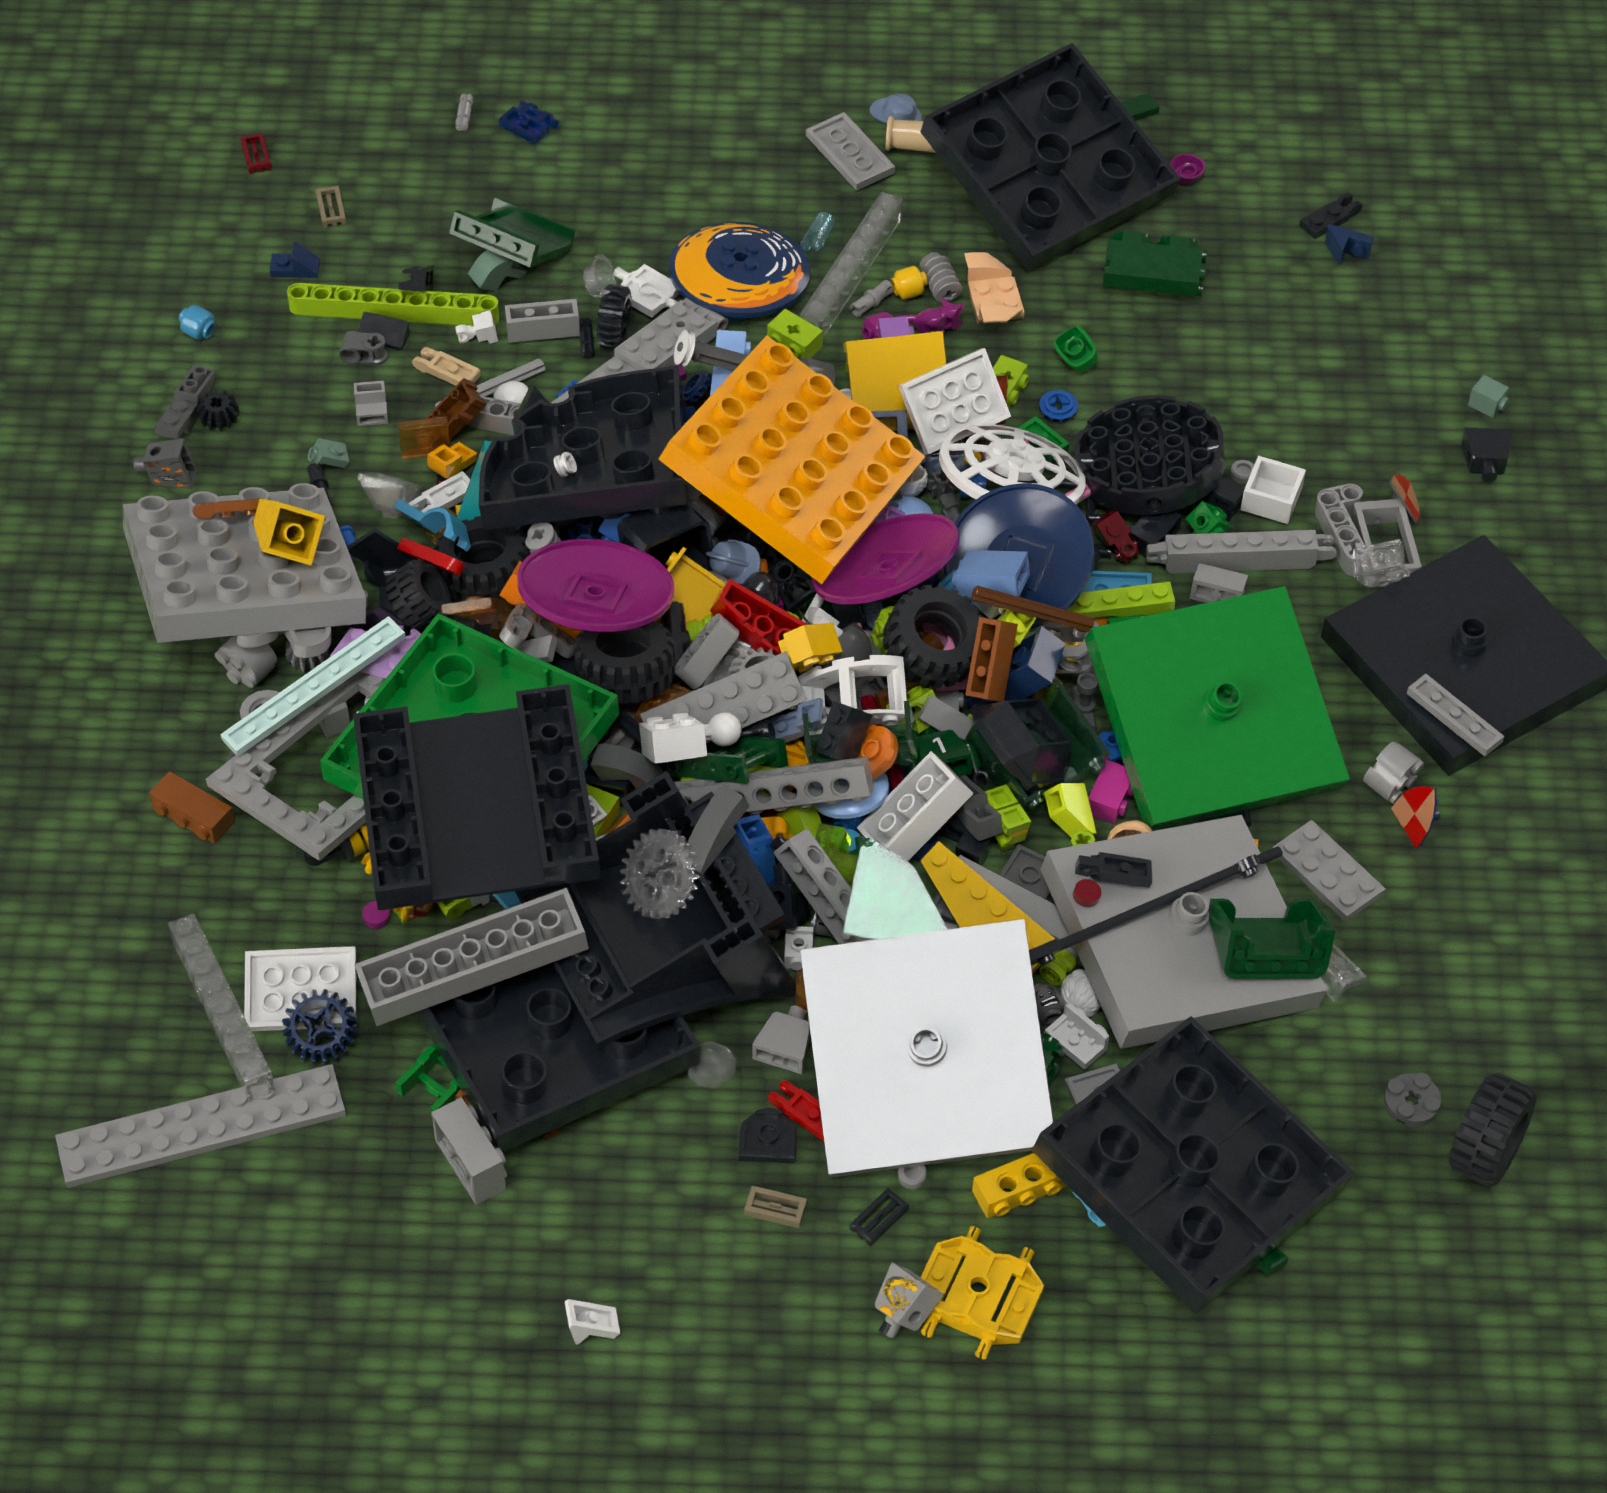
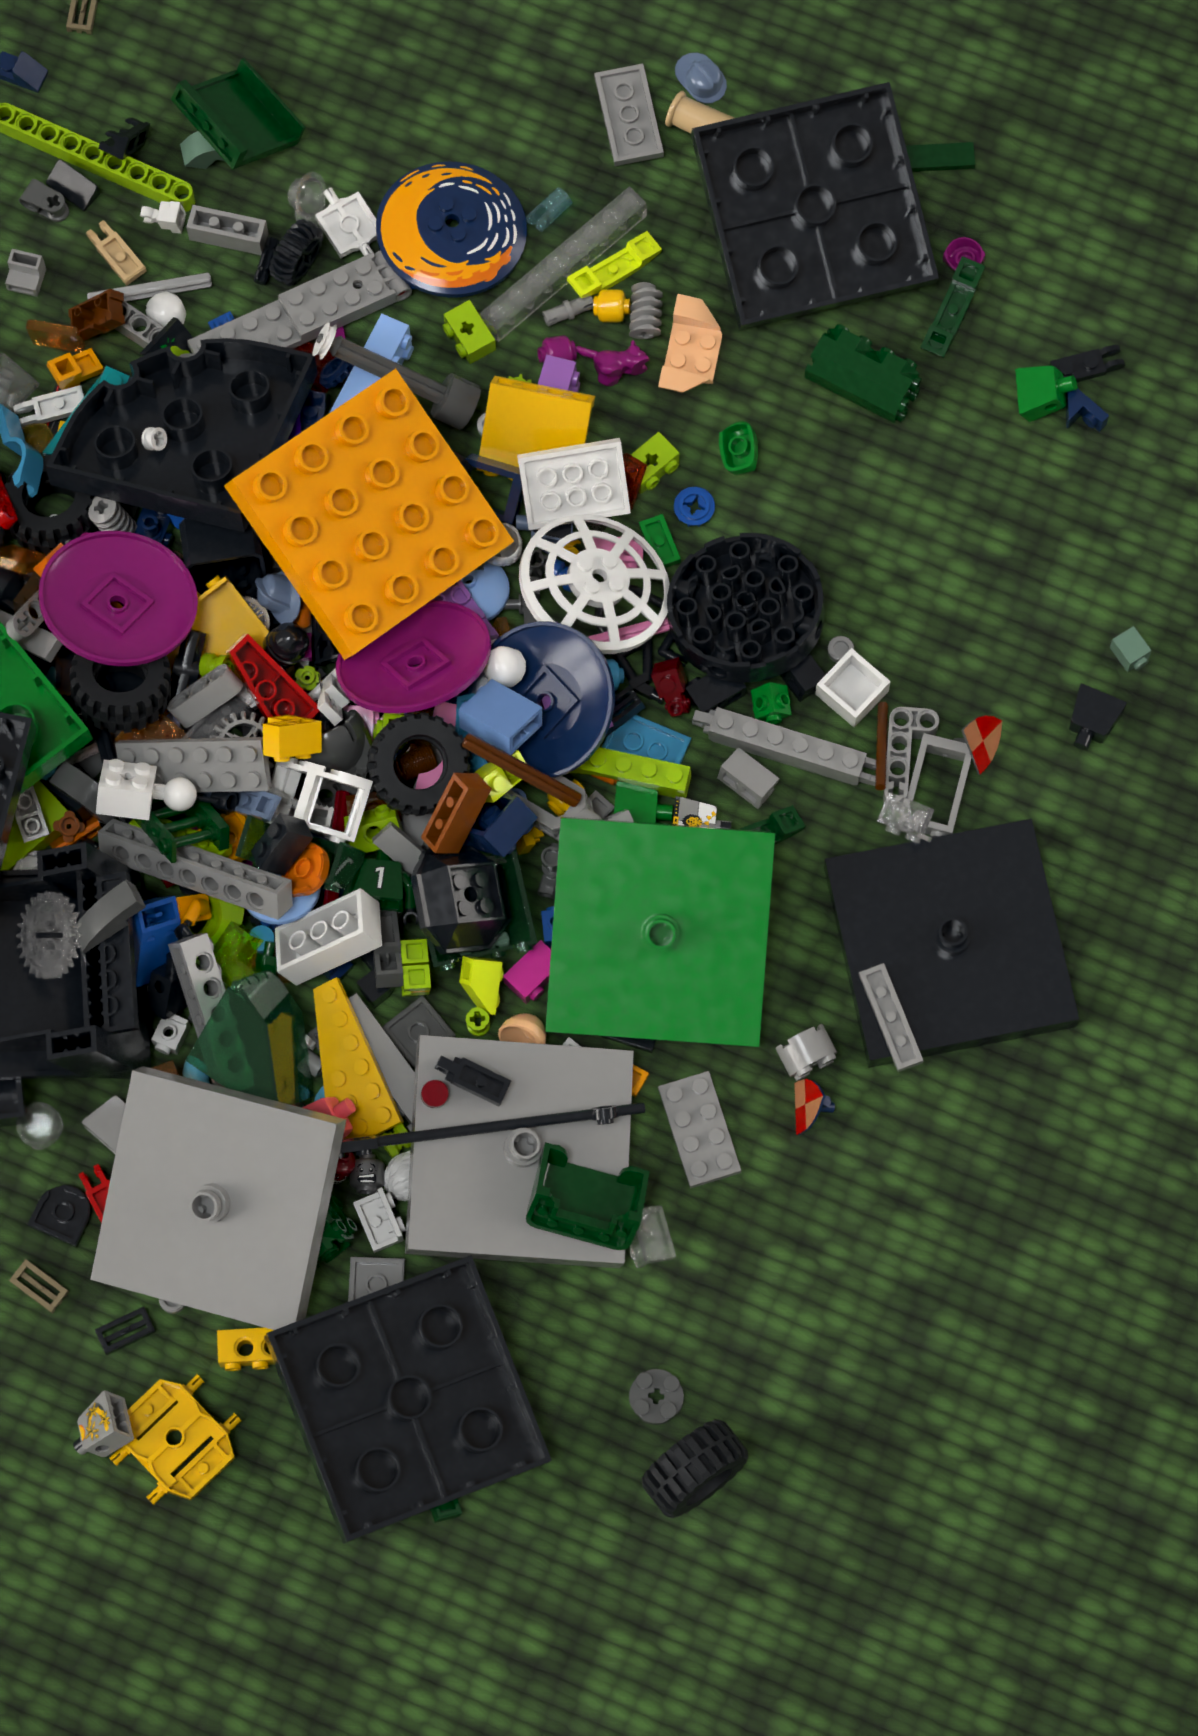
camera: 25 degrees right, 20 degrees up
none -> dark orange plate [53,811,85,842]
none -> white hair [484,646,526,687]
none -> neon yellow slope [566,231,662,298]
none -> reddish brown bar [875,702,888,791]
none -> dark green slope [920,256,985,358]
none -> green torso [1015,366,1077,422]

